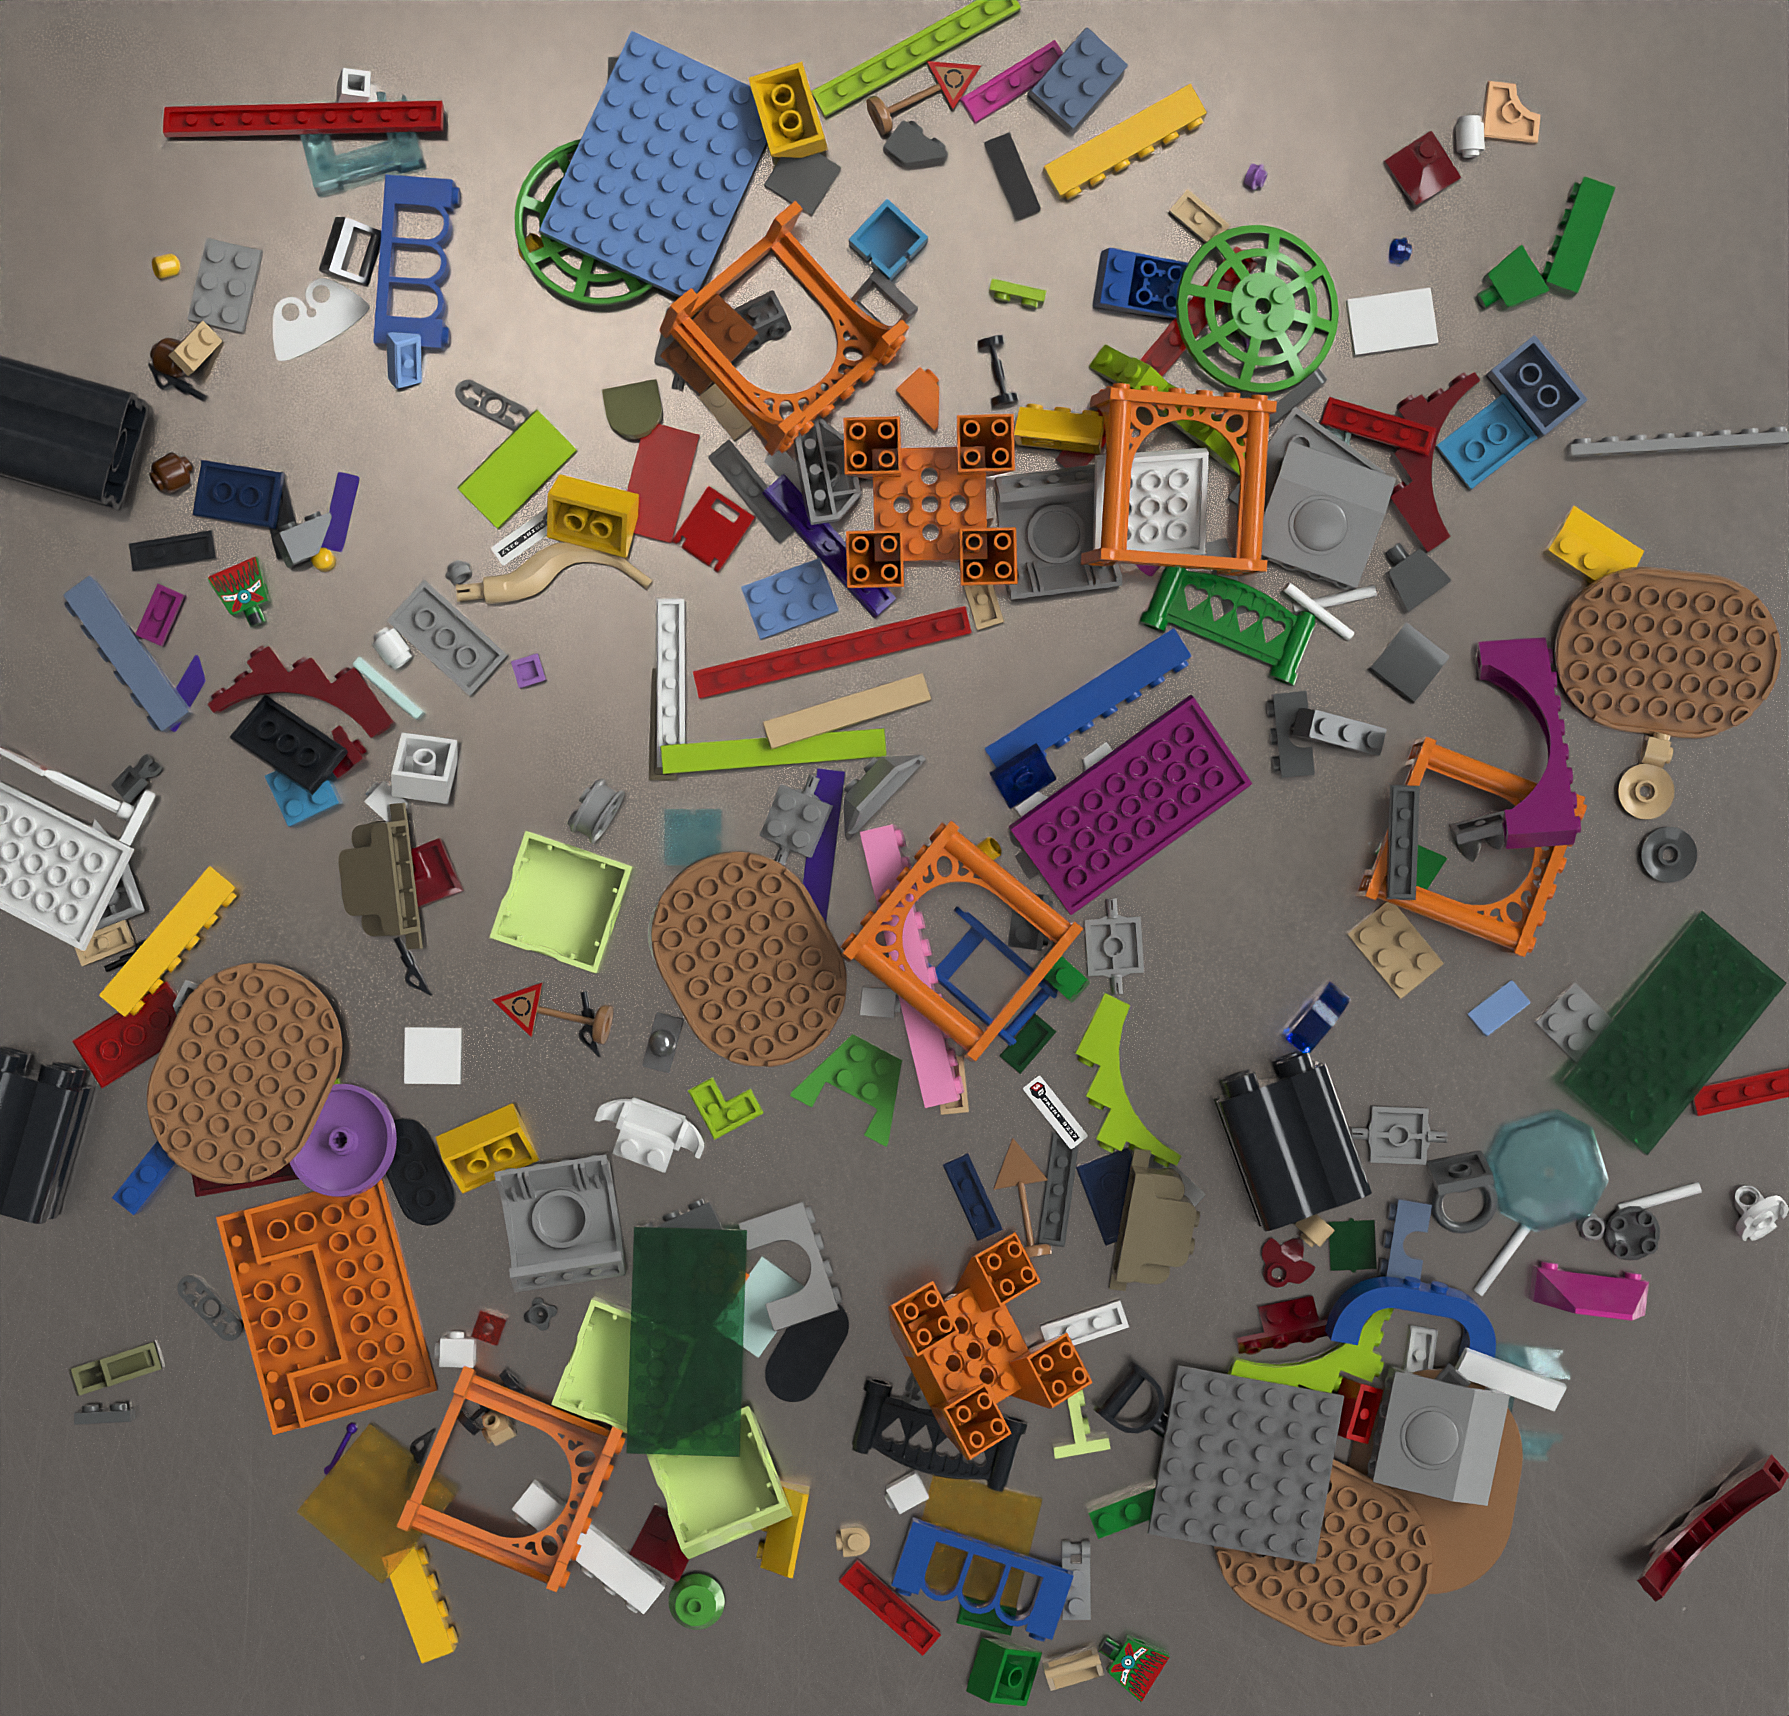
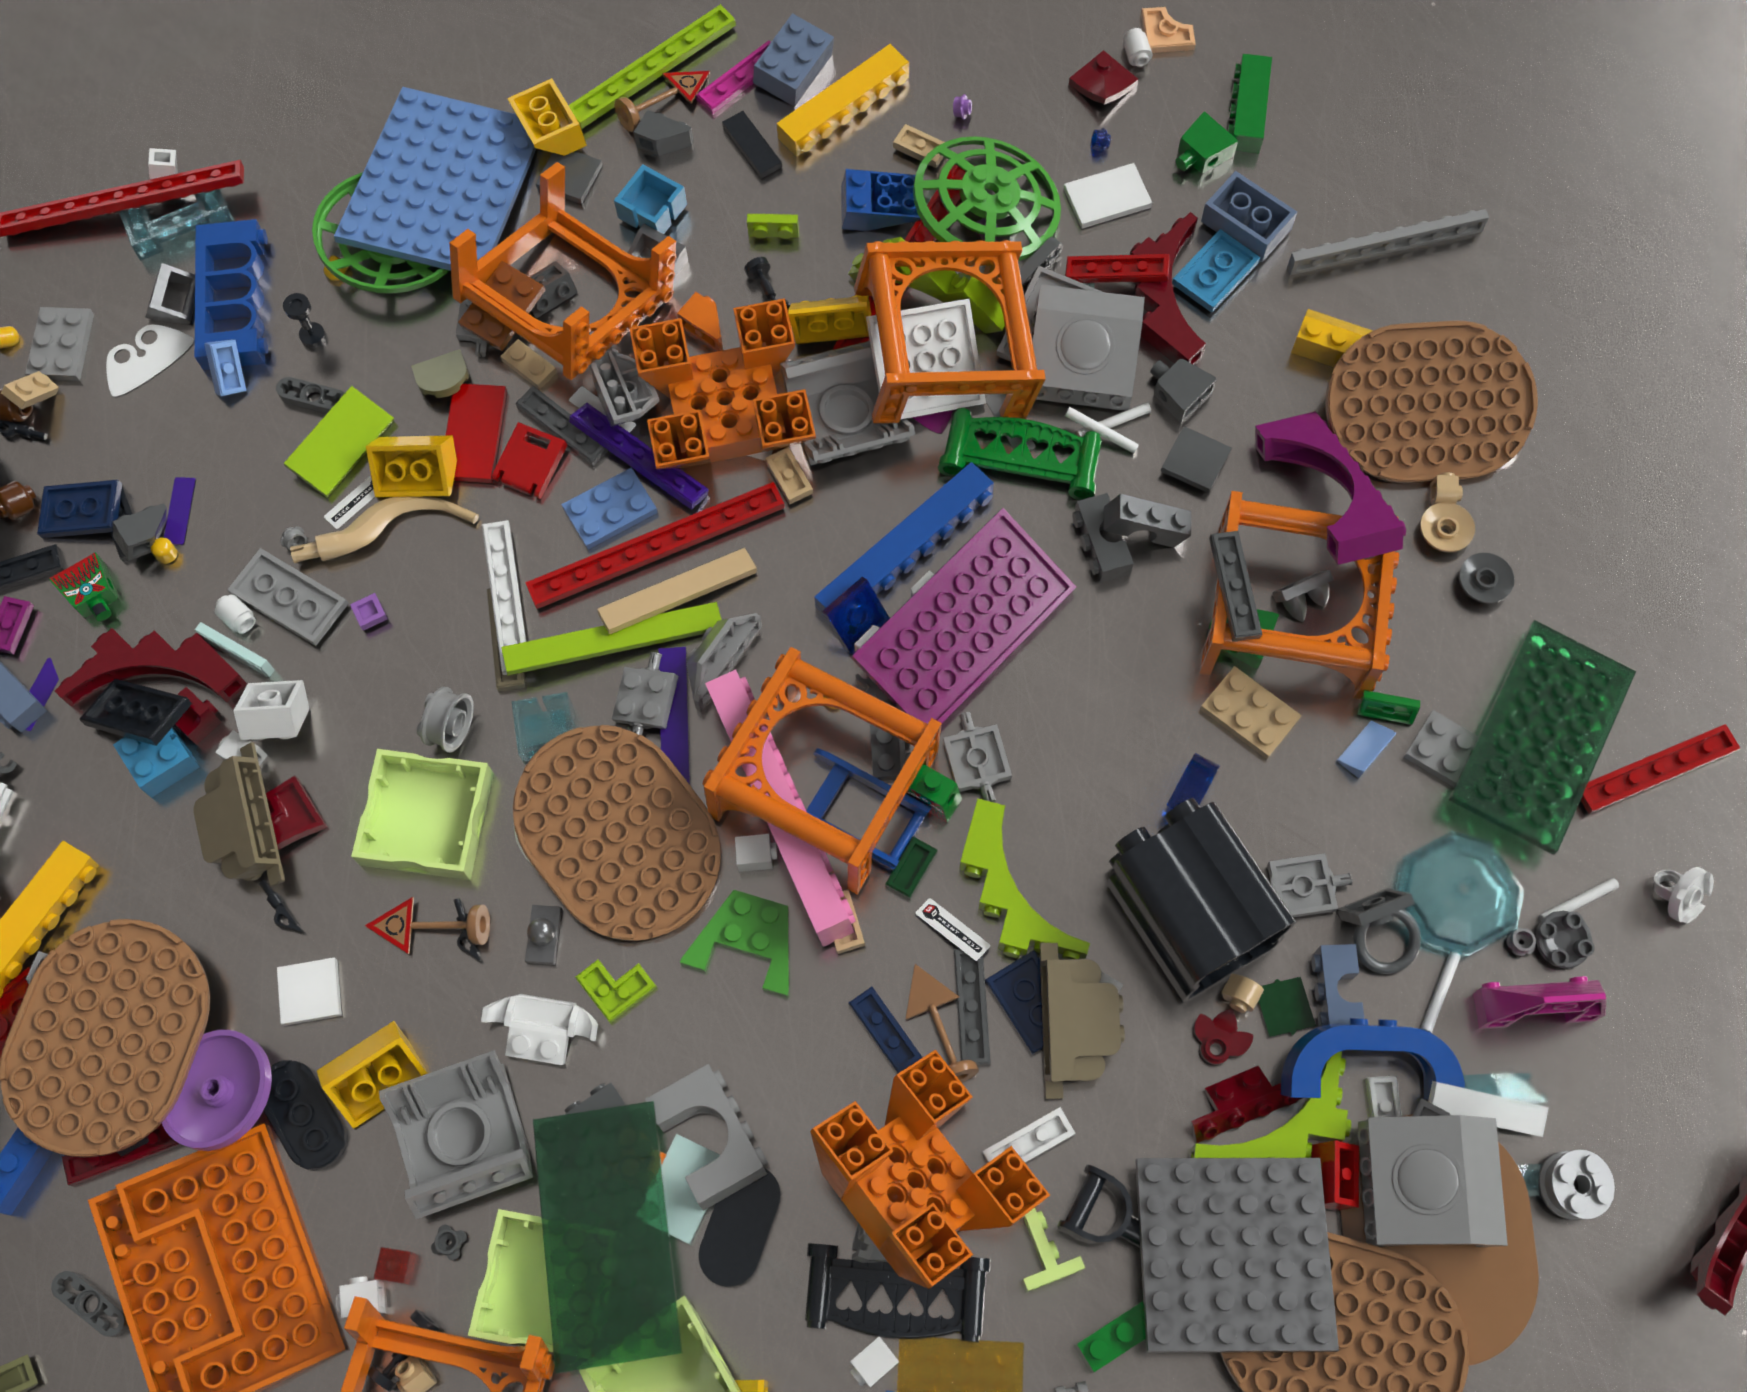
camera: 10 degrees left, 20 degrees down
none -> black wheel [283,293,326,348]
none -> green tile [1357,690,1420,725]
none -> wheel [1538,1150,1615,1220]

